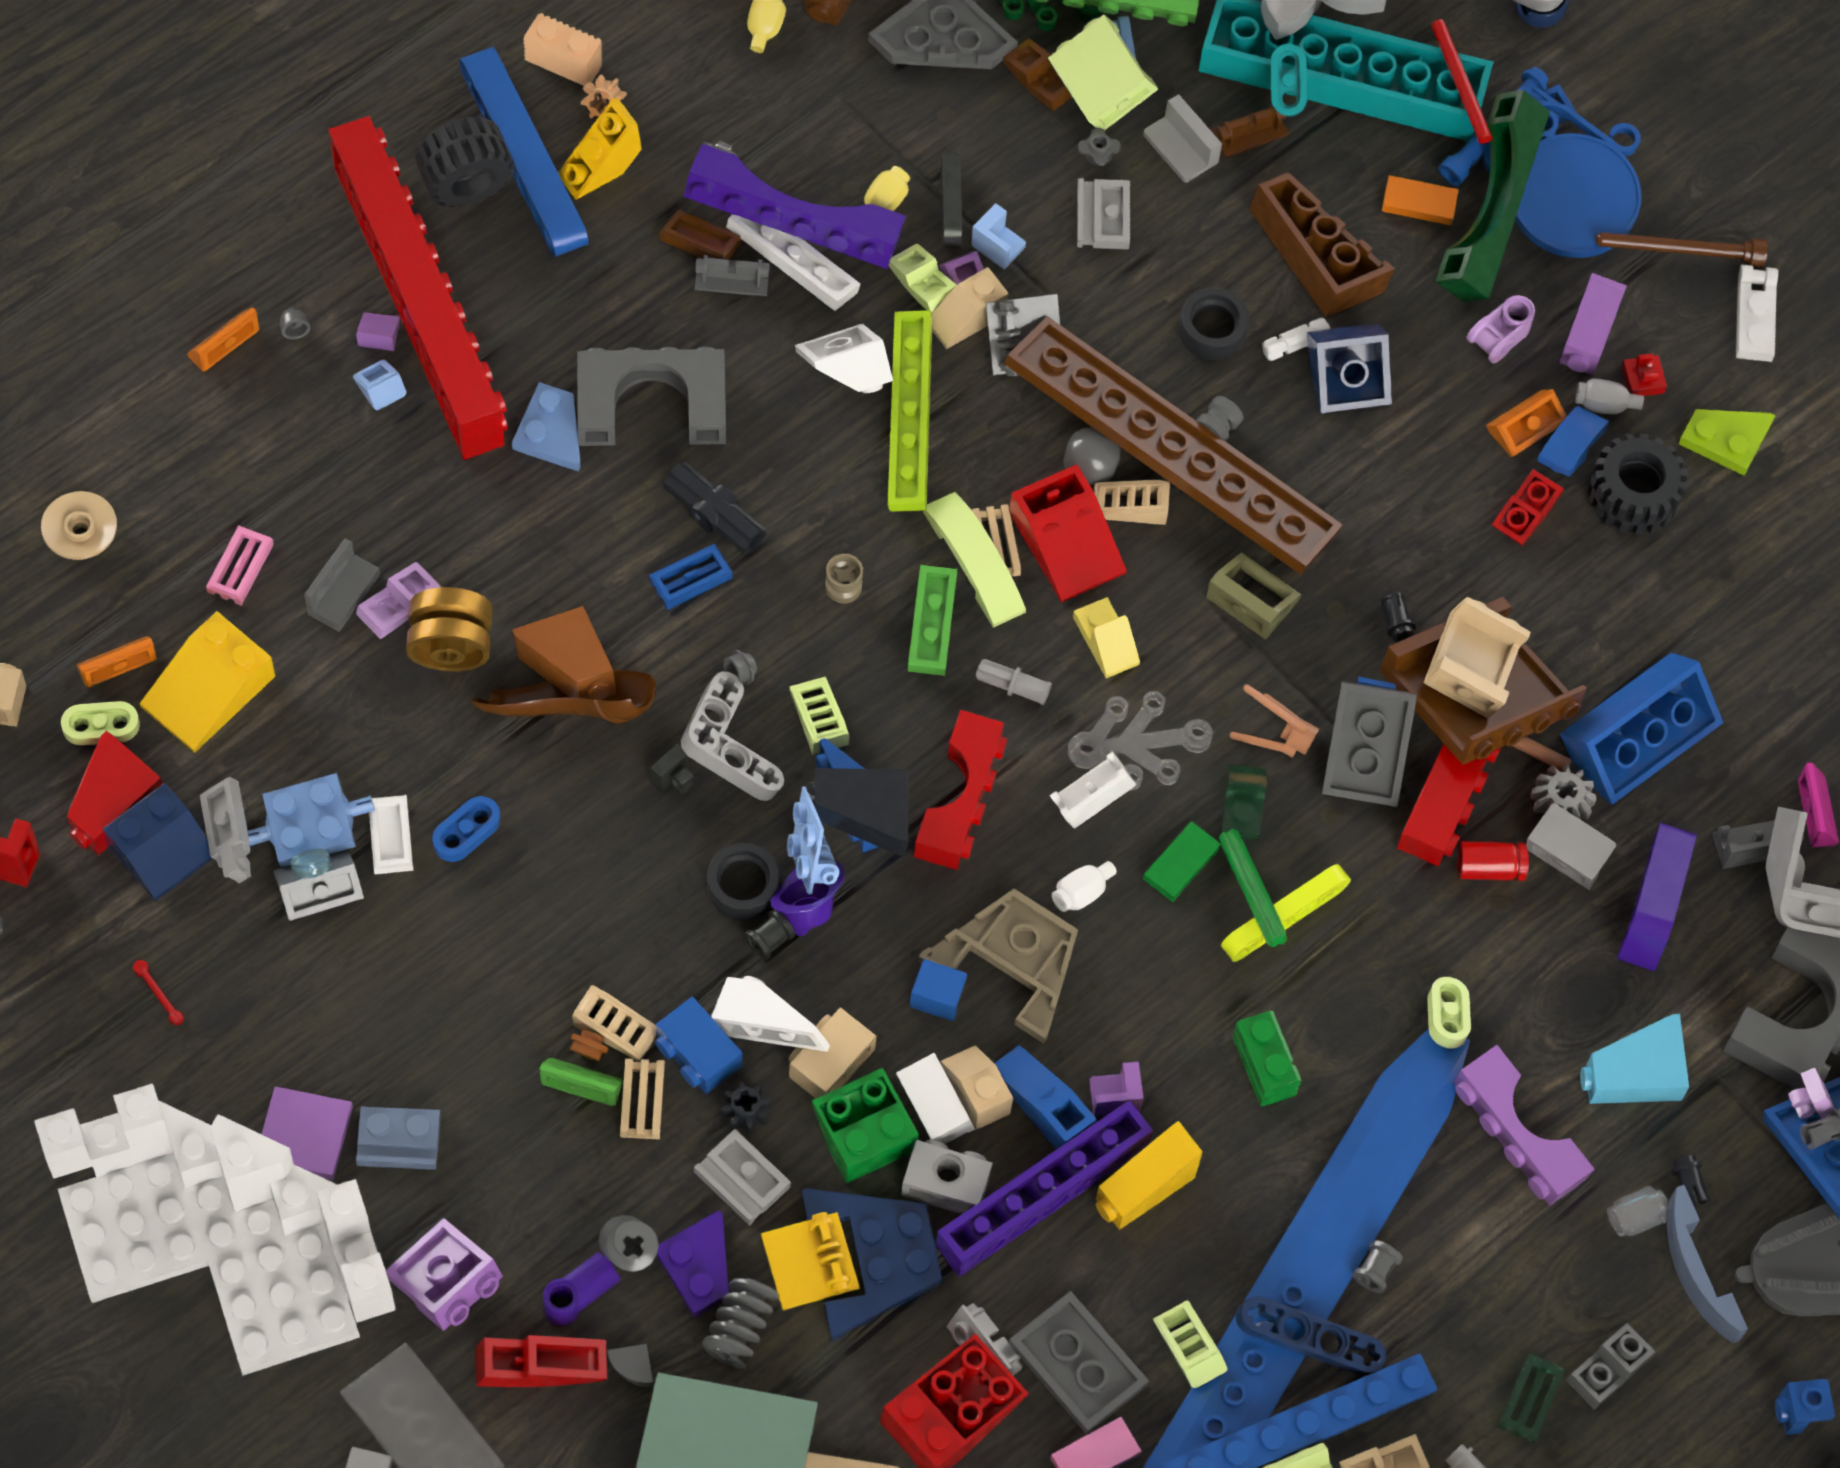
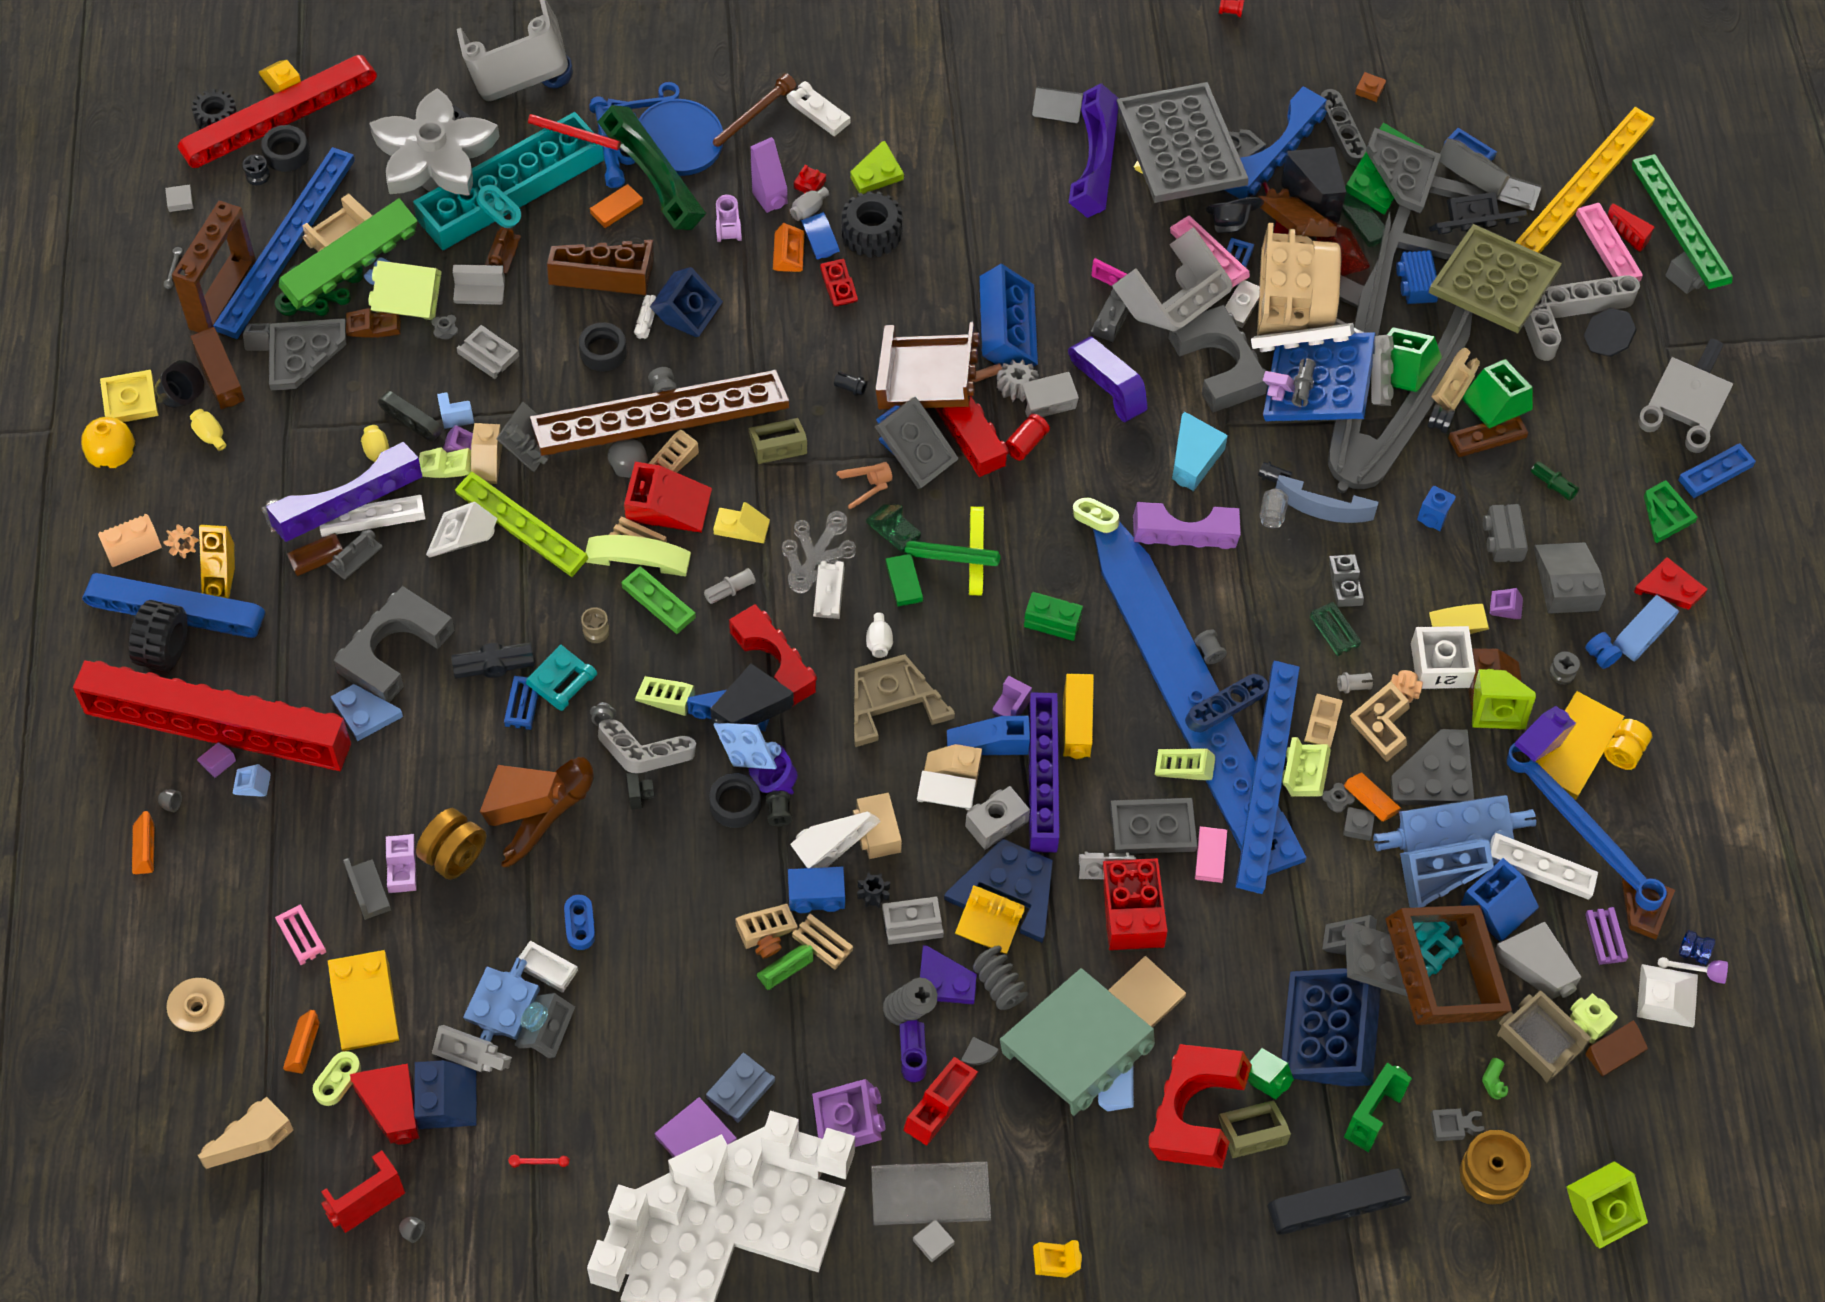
camera: 50 degrees left, 5 degrees down
green slope [812,1068,919,1184] -> none
blue panel [910,959,967,1021] -> none
tan panel [1423,597,1530,719] -> none
none -> teal plate [526,645,597,711]

